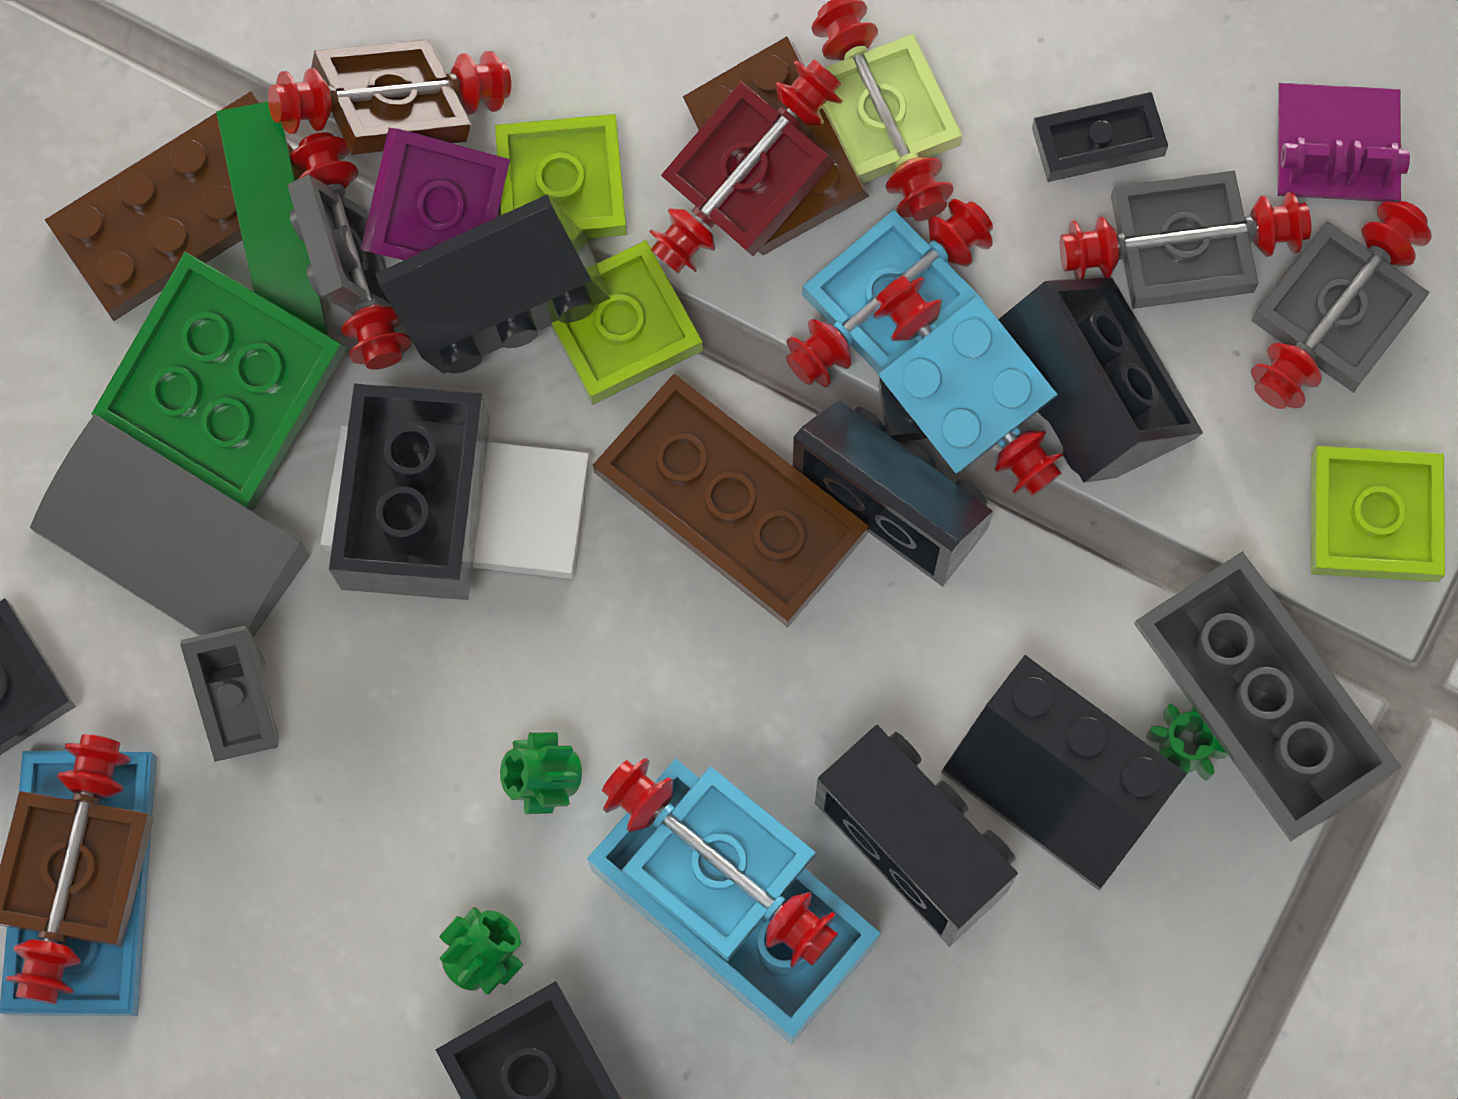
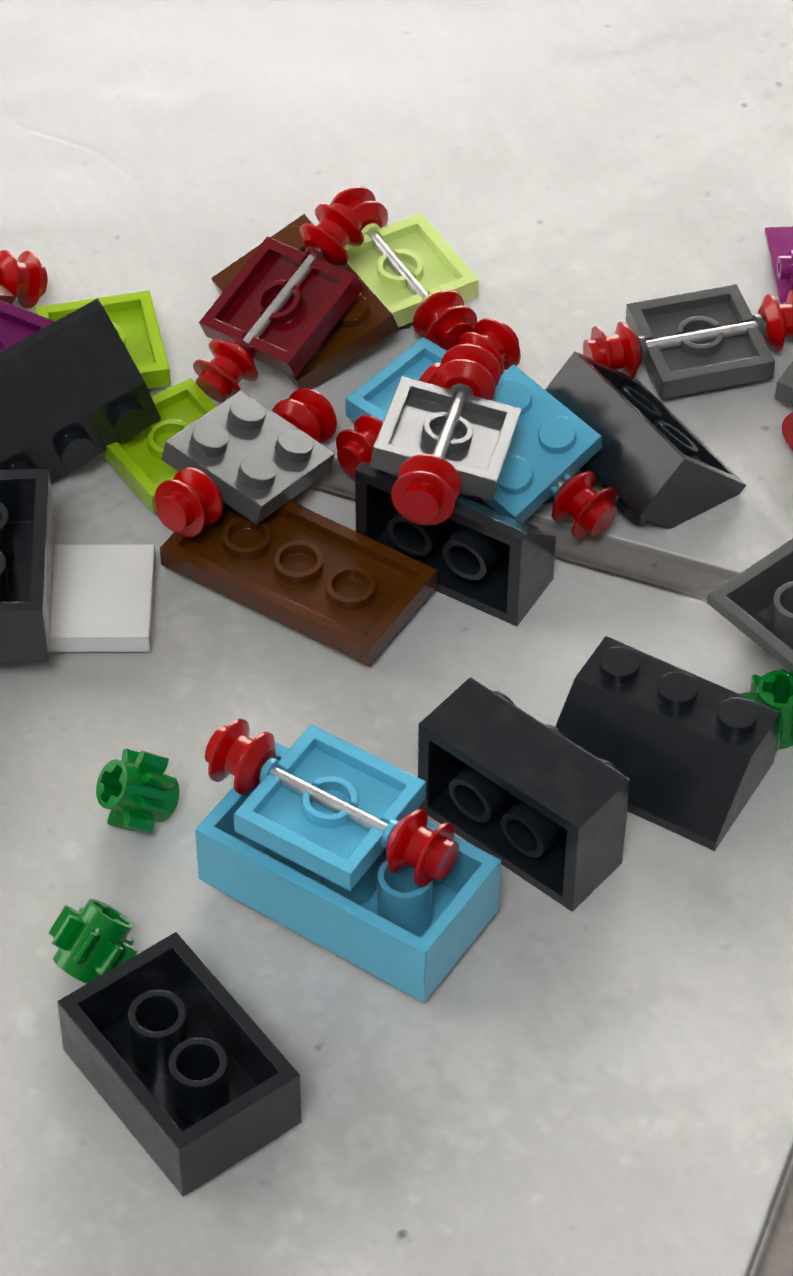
camera: 10 degrees left, 25 degrees down
black plate [1032,92,1168,182] -> none
none -> plate [154,388,337,537]
none -> plate [369,344,521,525]

